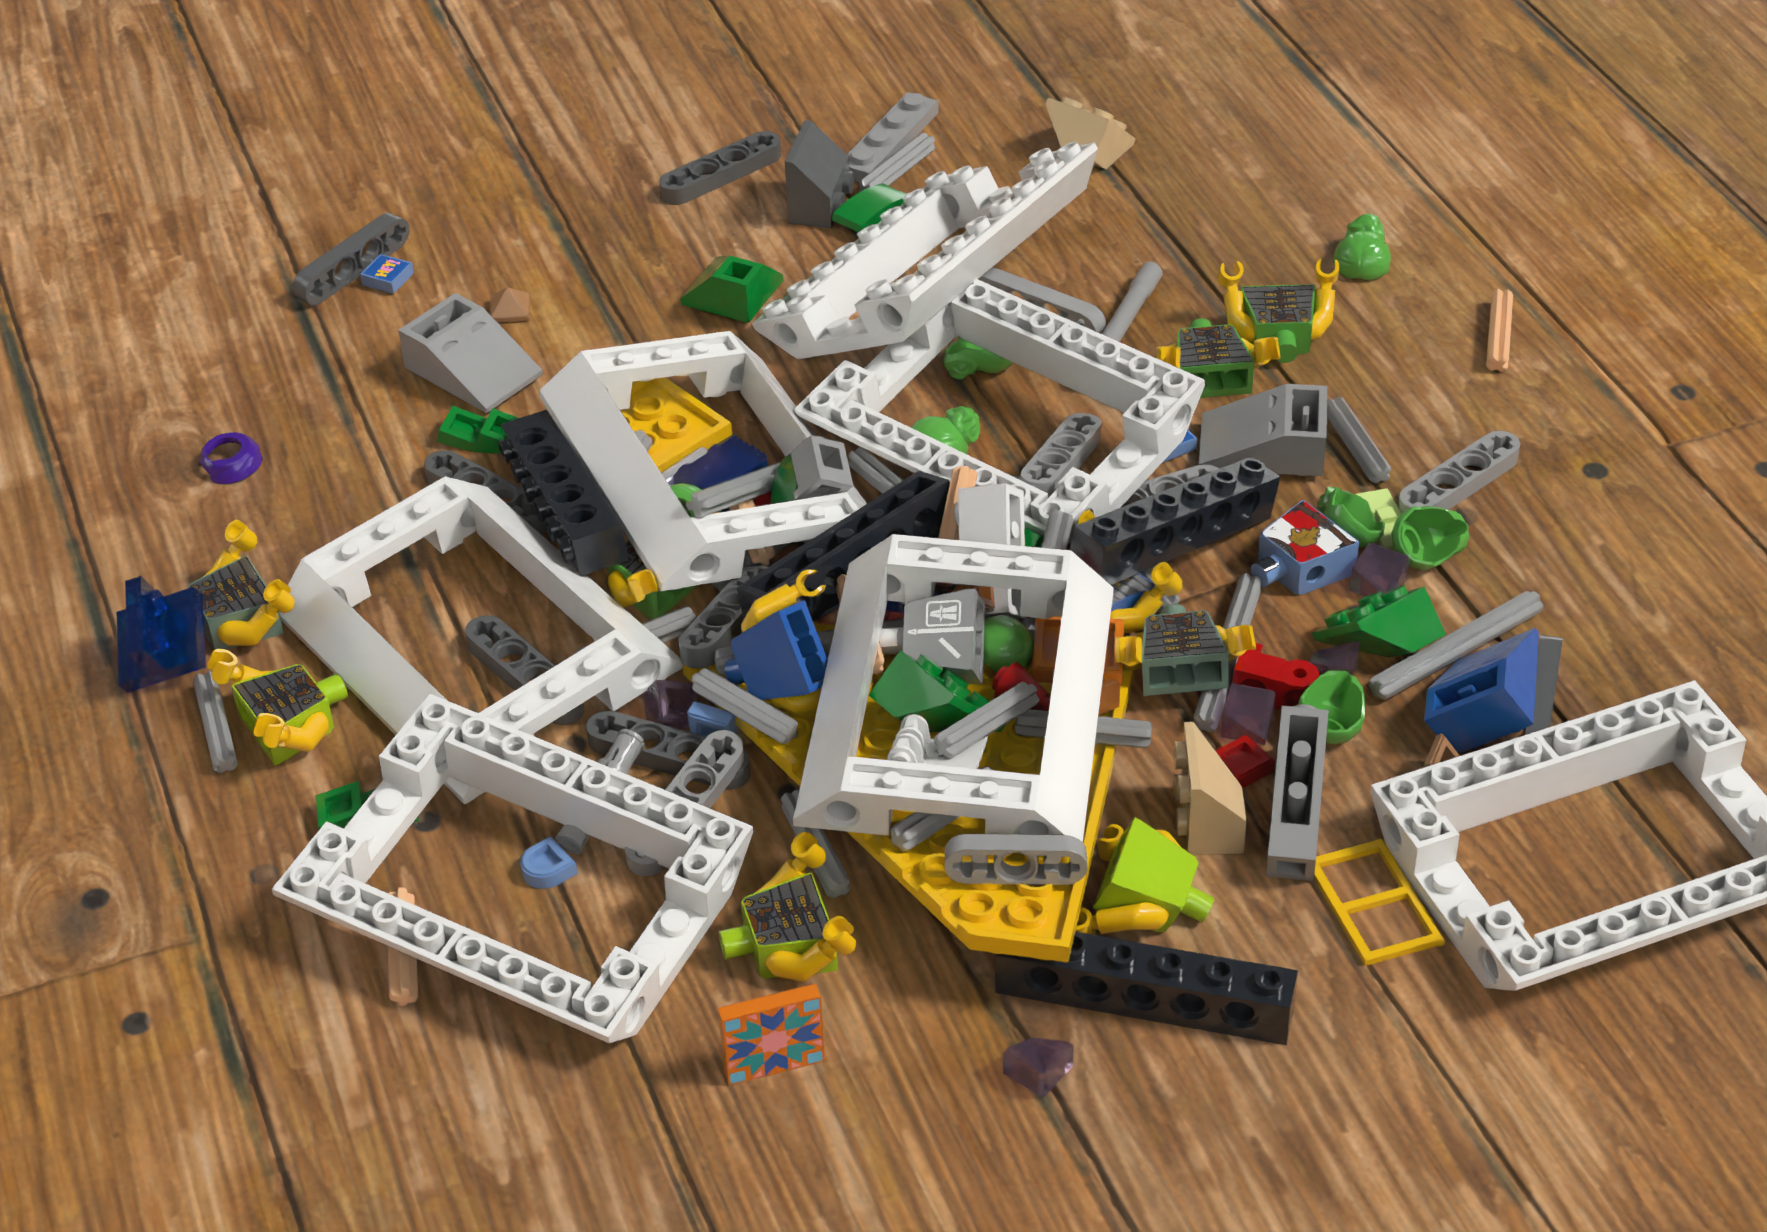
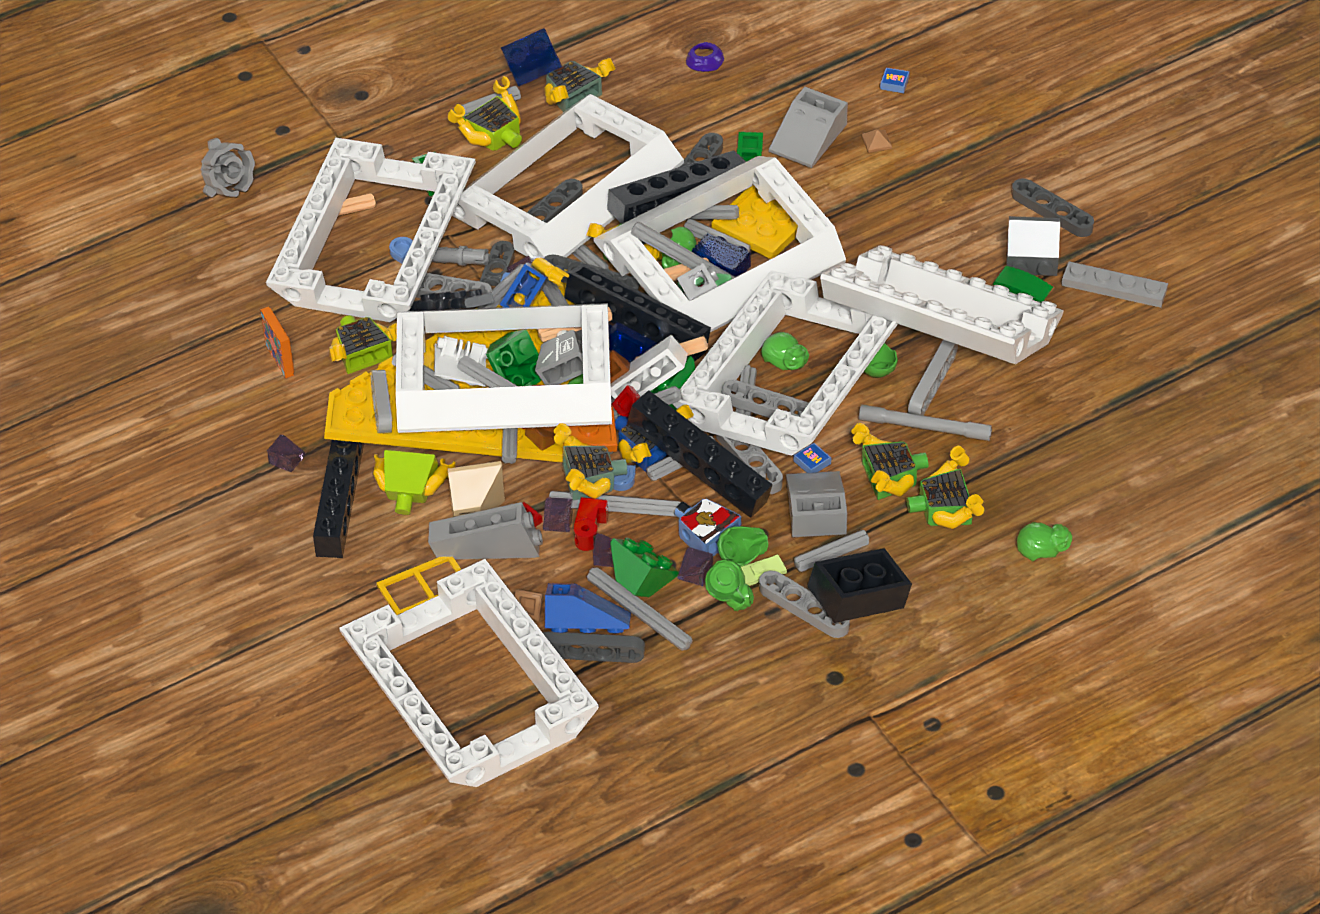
camera: 80 degrees right, 5 degrees up
dark grey beam [292,213,409,305] -> none
green slope [680,255,784,323] -> none
light grey axle [858,133,935,192] -> none
tan slope [1045,97,1136,170] -> none
bright green hair [1298,670,1365,744] -> none
light nougat axle [1486,288,1513,372] -> none
none -> light grey piece [200,138,255,198]
none -> black hinge [408,289,494,311]
none -> black brick [807,548,912,623]

